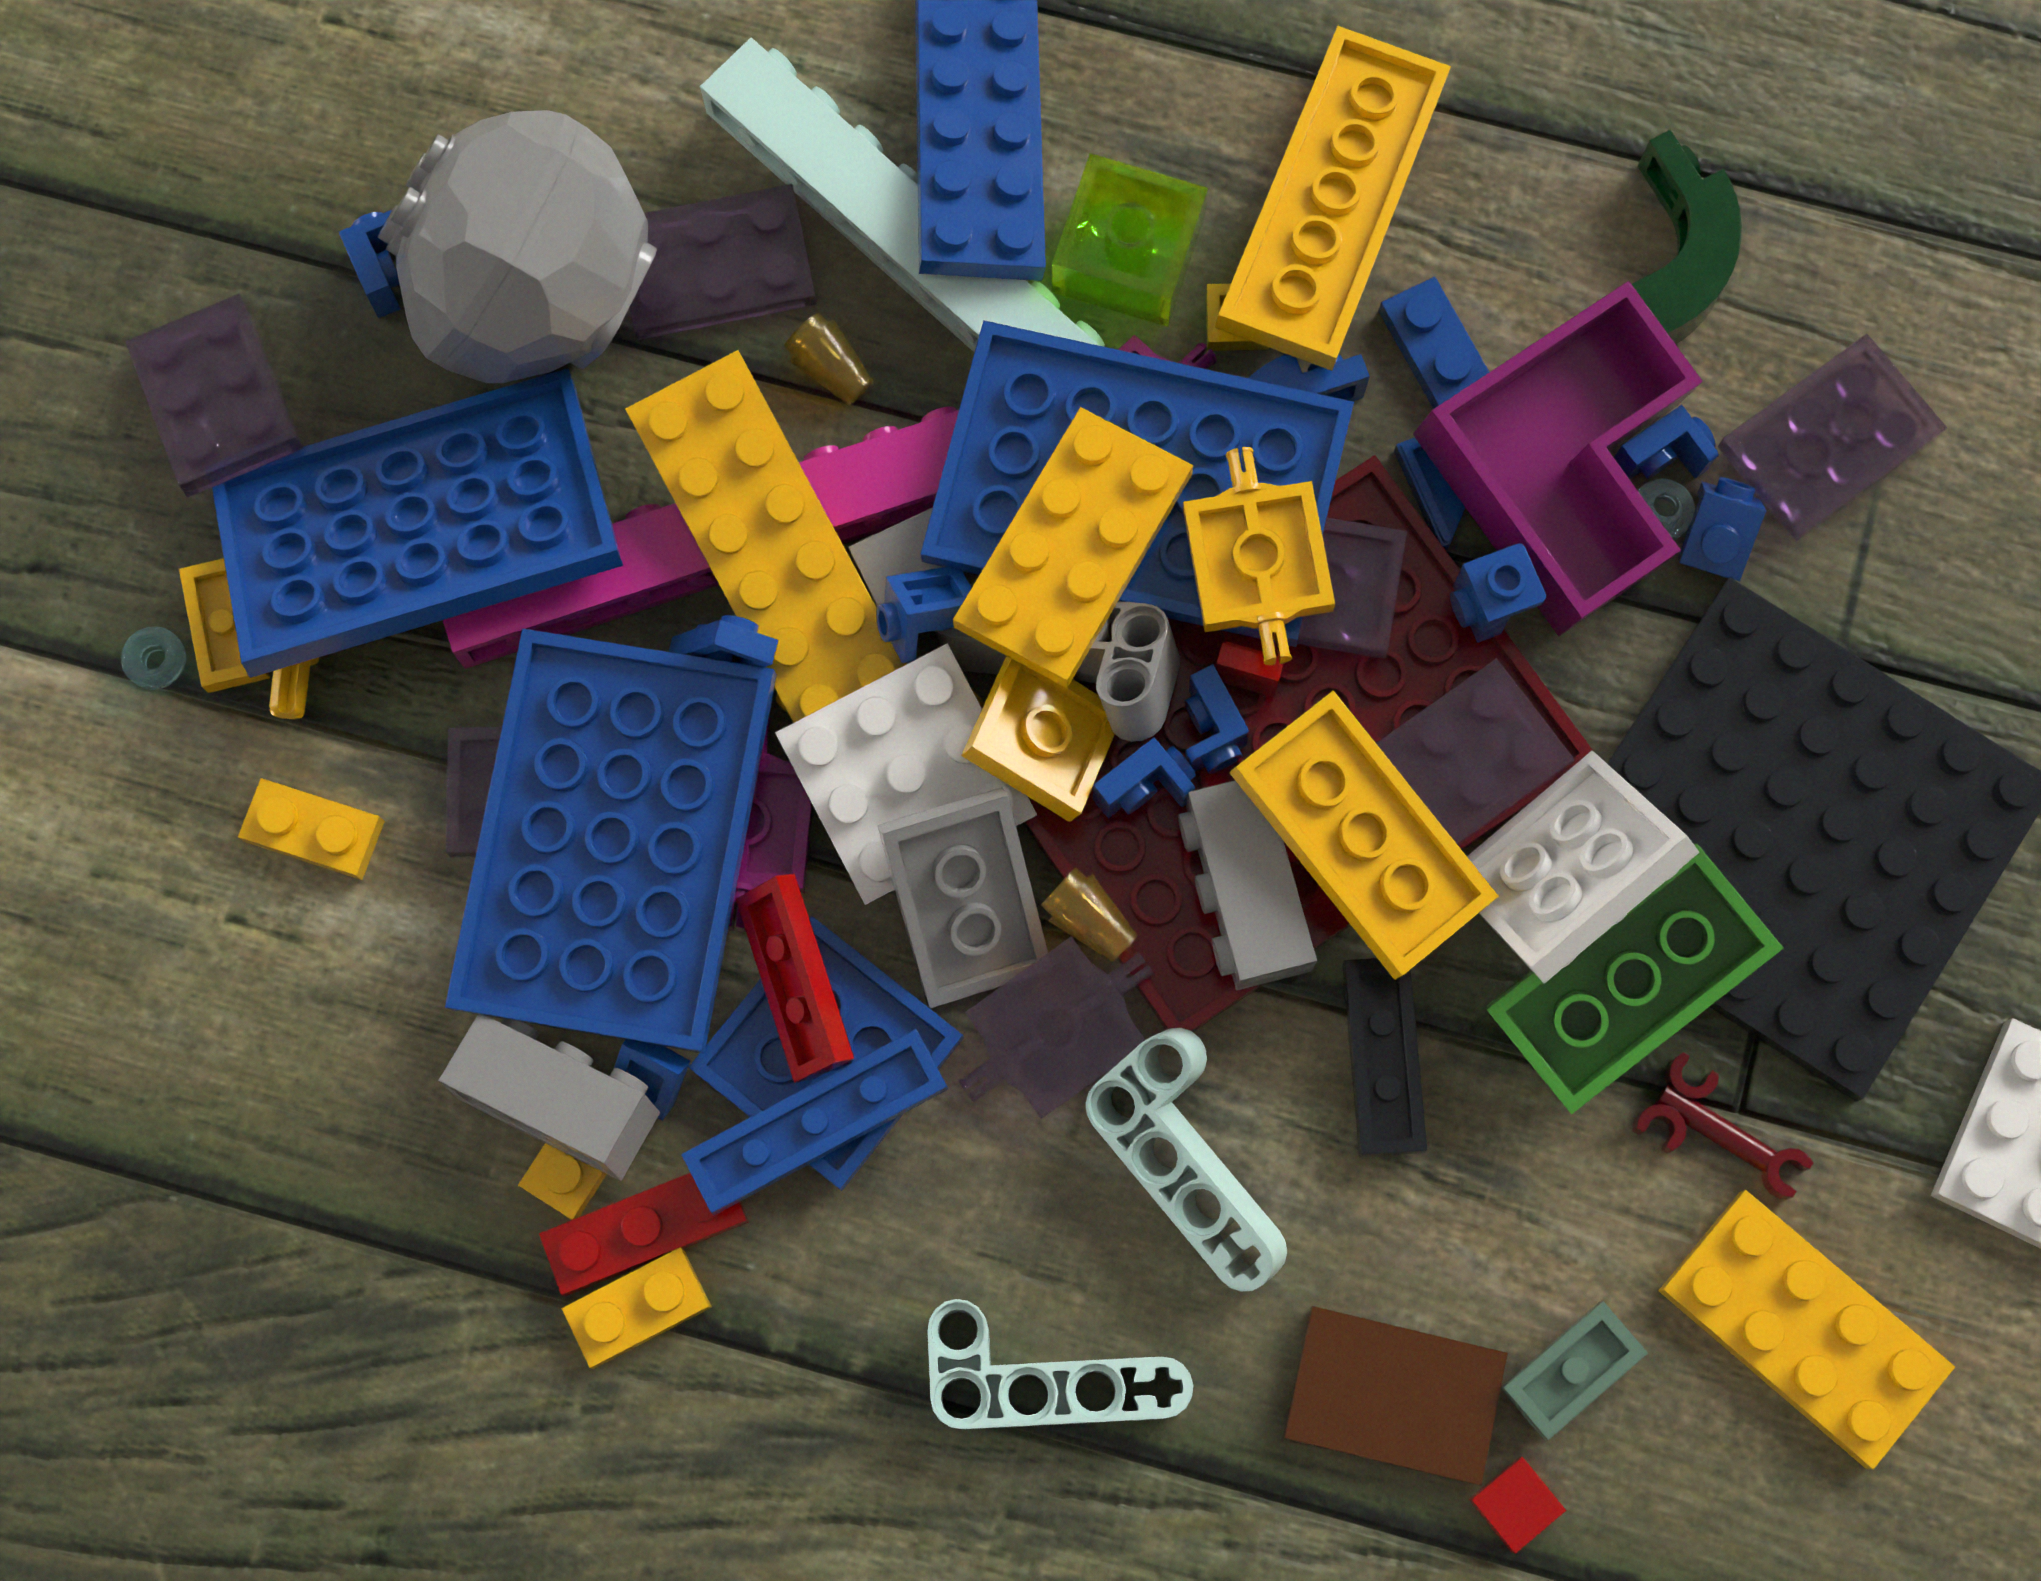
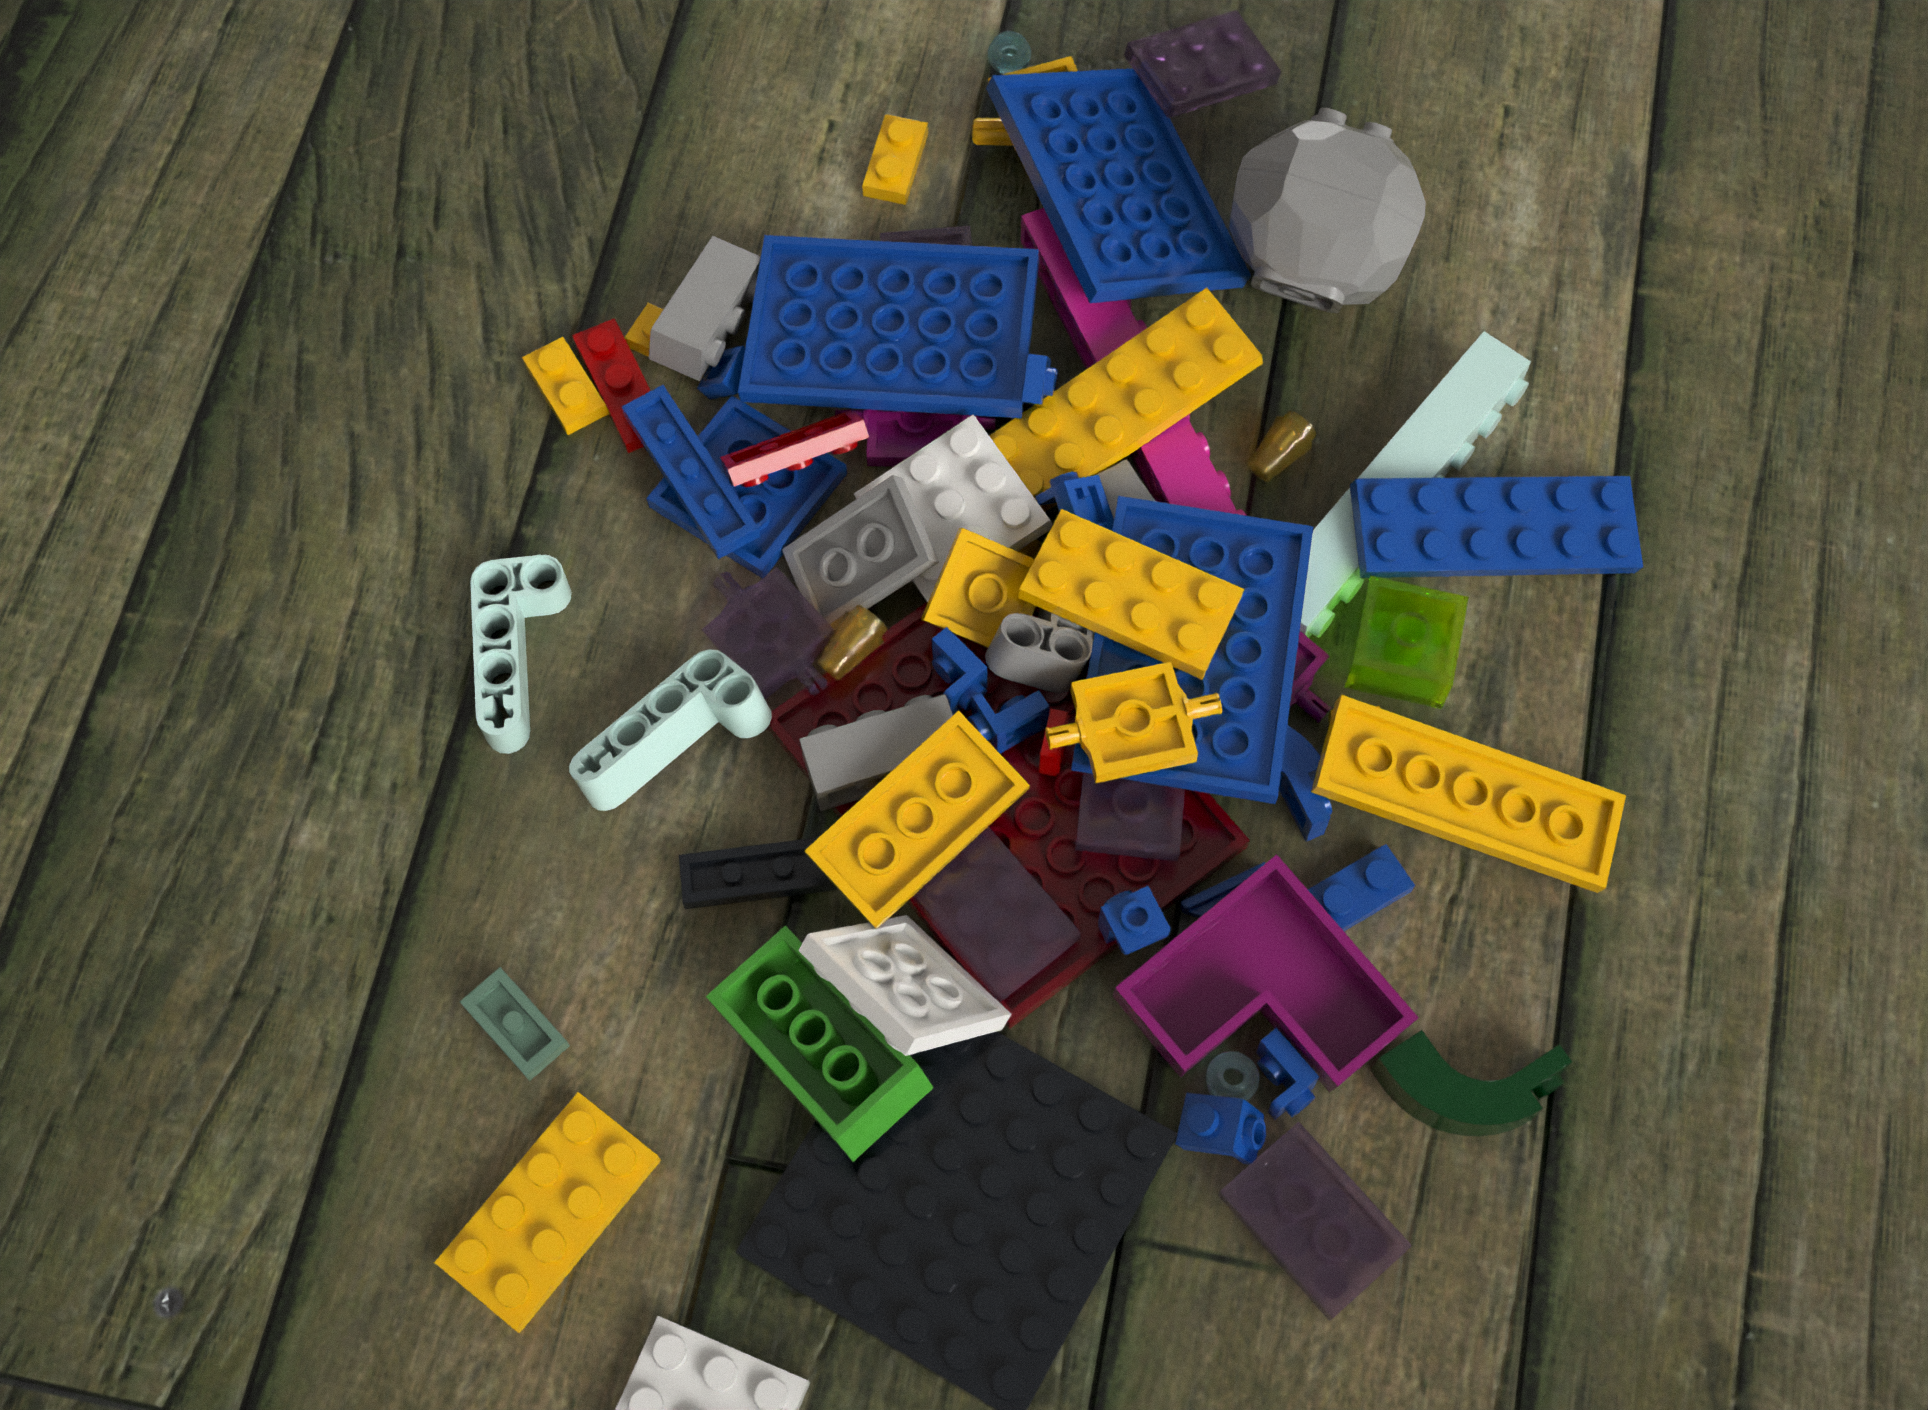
camera: 85 degrees right, 10 degrees down
clear purple plate [630,184,817,340] -> none
reddish brown tile [1283,1306,1508,1486] -> none
red tile [1469,1457,1567,1554] -> none
dark red bar [1632,1052,1814,1200] -> none

